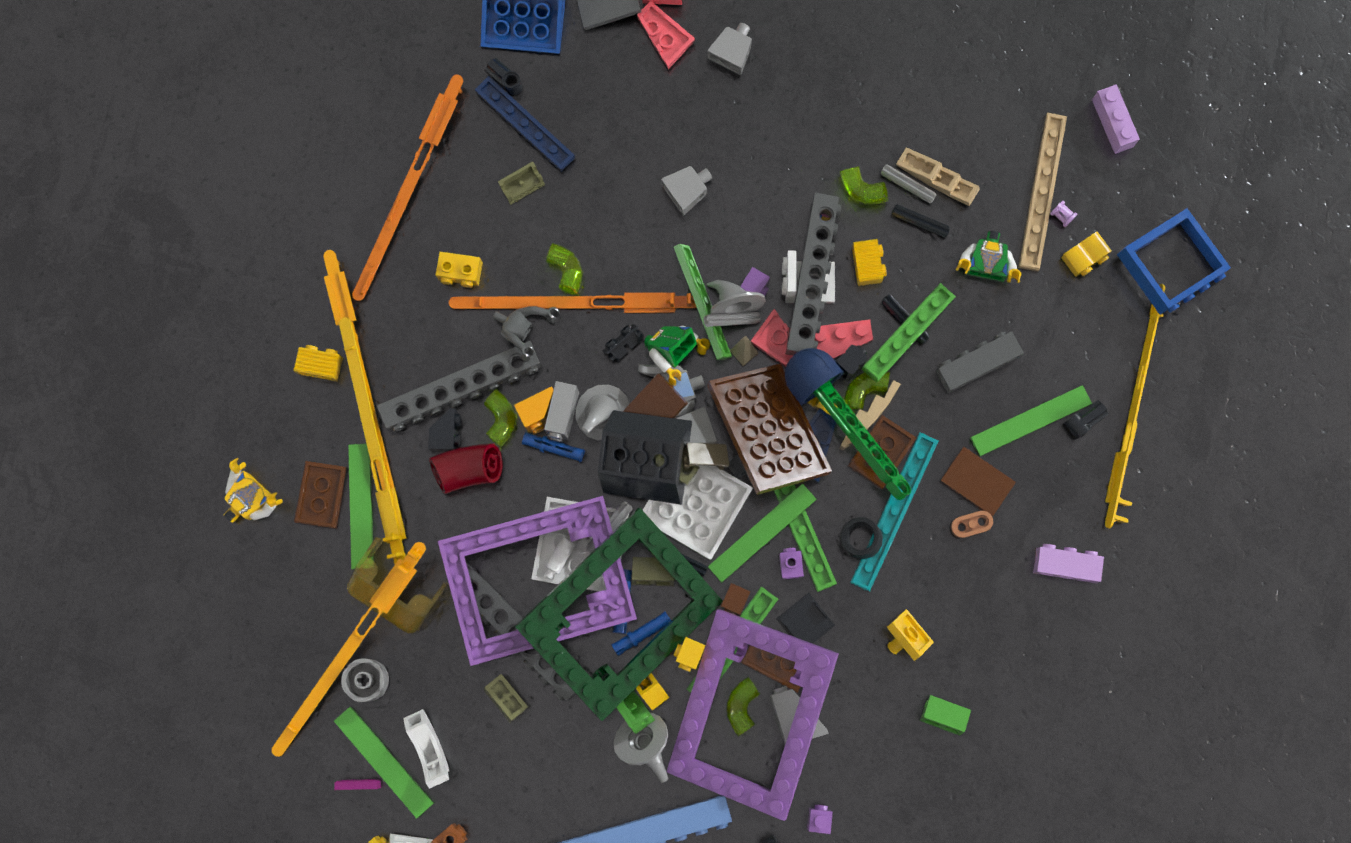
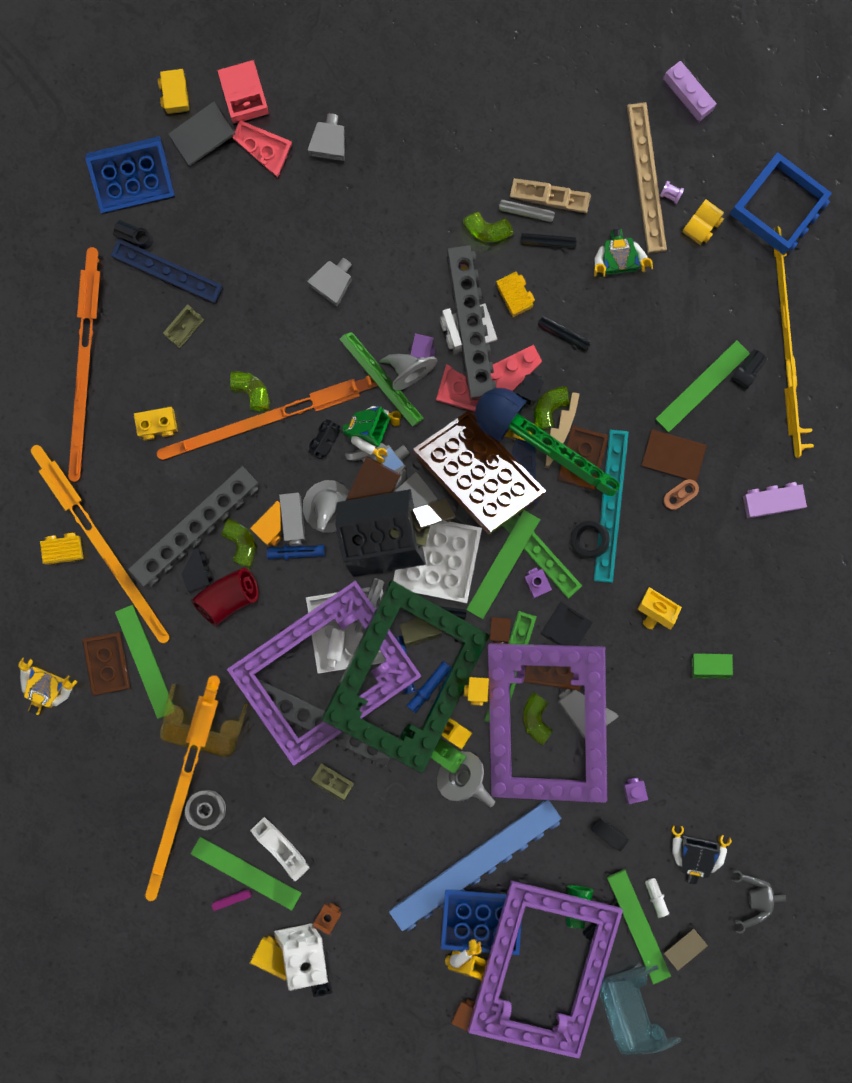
camera: 25 degrees left, 5 degrees up
yellow piece [339,317,406,564] -> none
dark grey piece [493,306,559,362] -> none
light grey axle [703,312,761,327] -> none
dark tan slope [730,336,759,366] -> none
bright green tile [861,283,956,383] -> none
dark grey brick [936,331,1024,394] -> none

